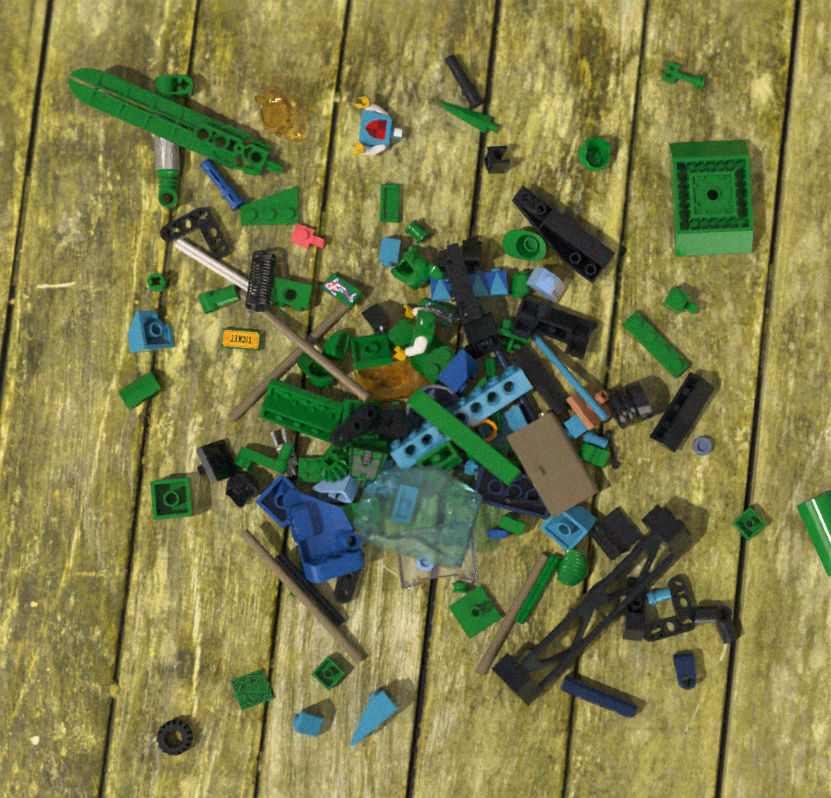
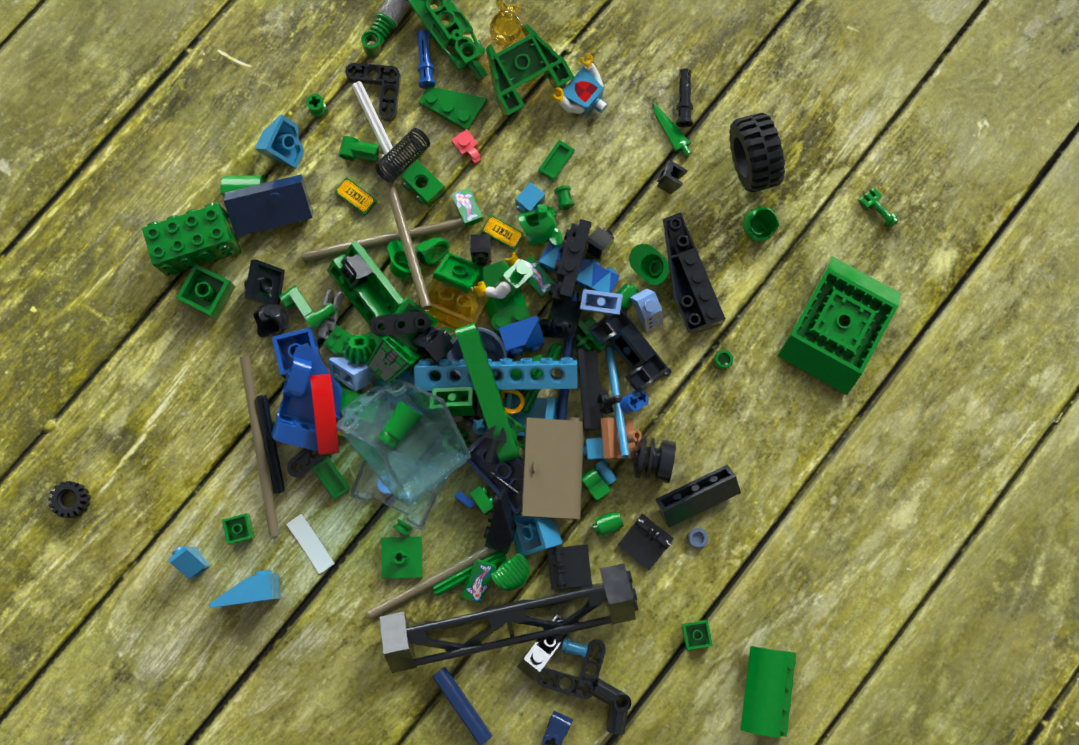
camera: 30 degrees right, 5 degrees down
green piece [231,669,274,711] -> none
black hinge [605,430,619,469] -> none
green plate [622,311,689,379] -> none
green brick [661,286,698,315] -> none
none -> green brick [142,203,242,276]
none -> dark blue brick [223,174,313,237]
none -> white sticker [286,514,335,574]
none -> red slope [310,374,339,455]
none -> green tile [311,456,351,500]
none -> black window [340,254,373,290]
none -> green plant [378,400,423,448]
none -> tile [461,558,496,604]
none -> tile [481,215,524,251]
none -> black slope [483,488,517,554]
none -> black bar [484,425,507,464]
none -> green wedge [486,24,575,117]
none -> light blue slope [580,289,623,315]
none -> green brick [592,512,624,538]
none -> black bar [597,391,622,414]
none -> black hinge [618,513,674,571]
none -> blue beam [620,390,649,414]
none -> green tile [713,350,733,370]
none -> black tyre [729,113,785,193]

